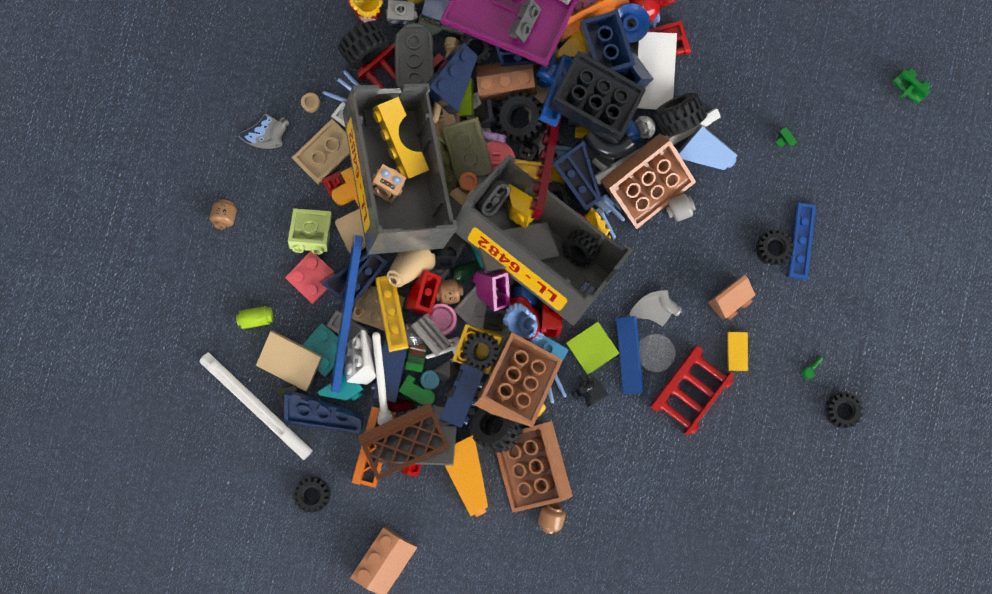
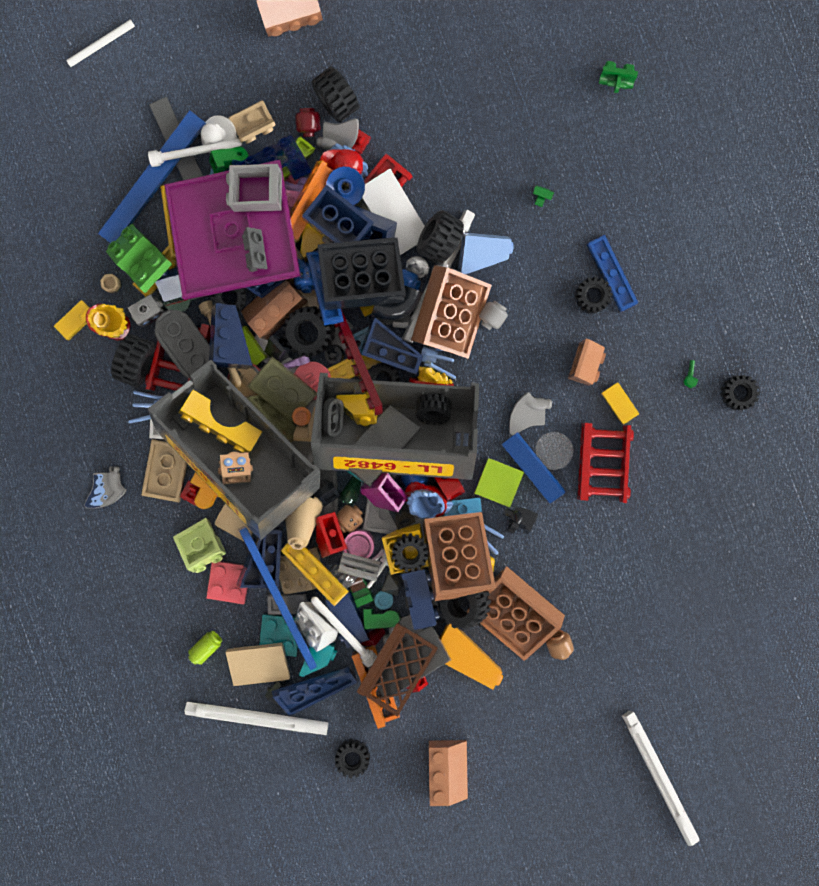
camera: 30 degrees left, 5 degrees up
medium nougat head [209,199,237,229] -> none
tan tile [301,93,321,113] -> none

